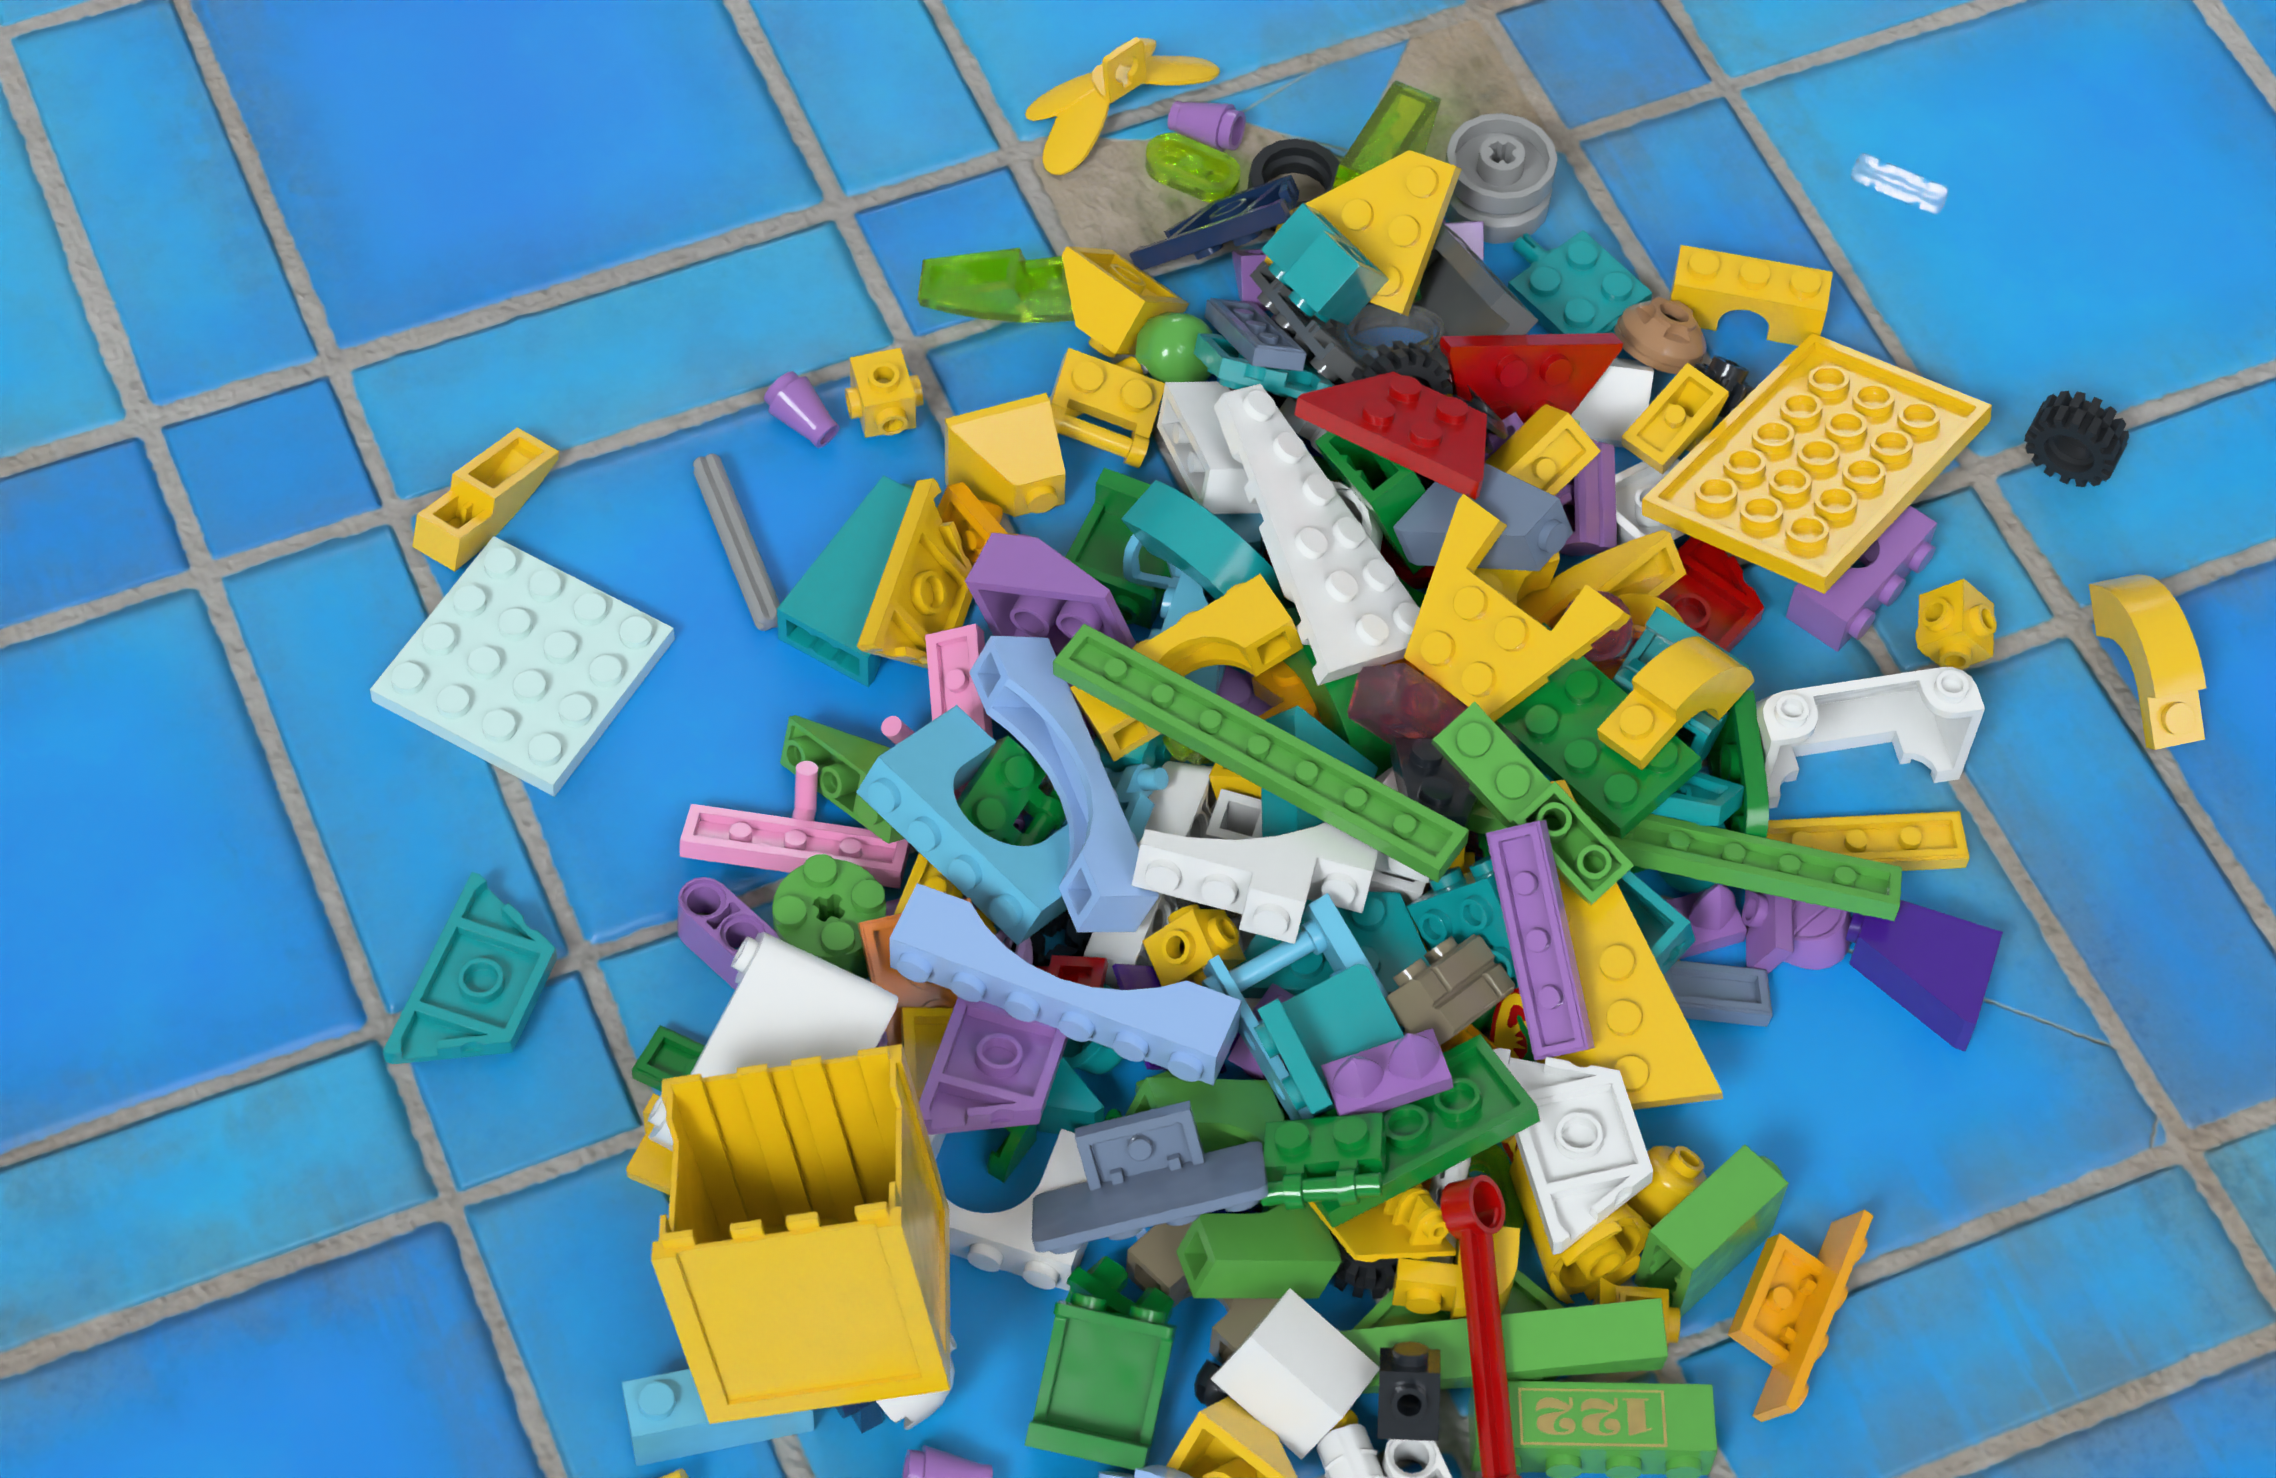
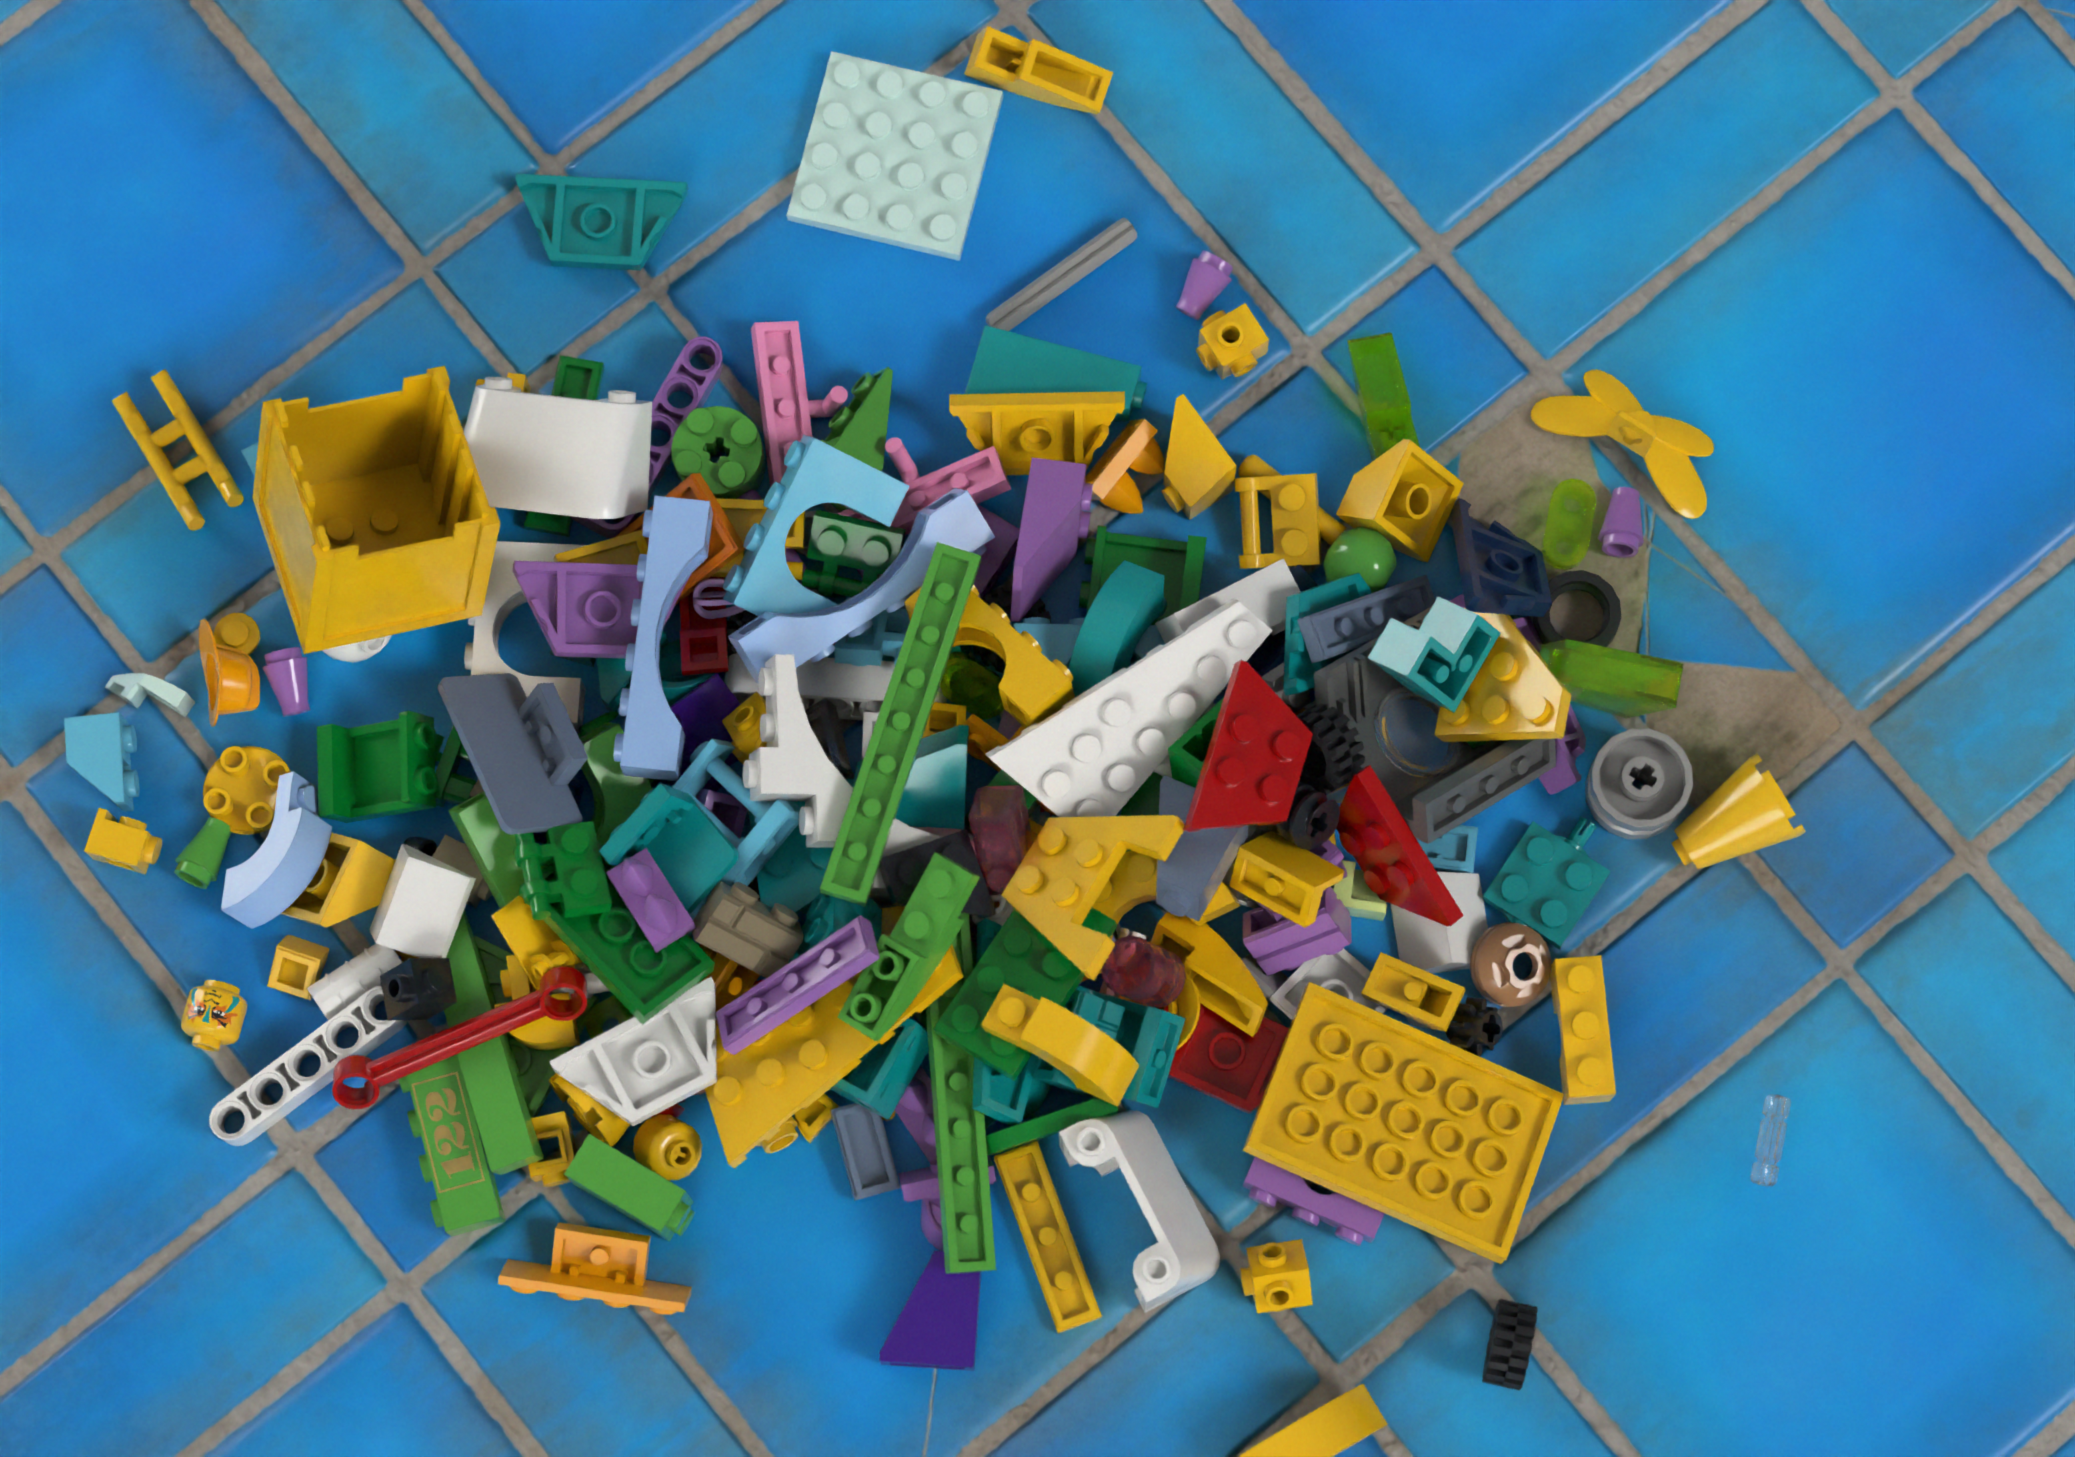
camera: 80 degrees right, 20 degrees up
none -> yellow cone [1671,753,1806,869]

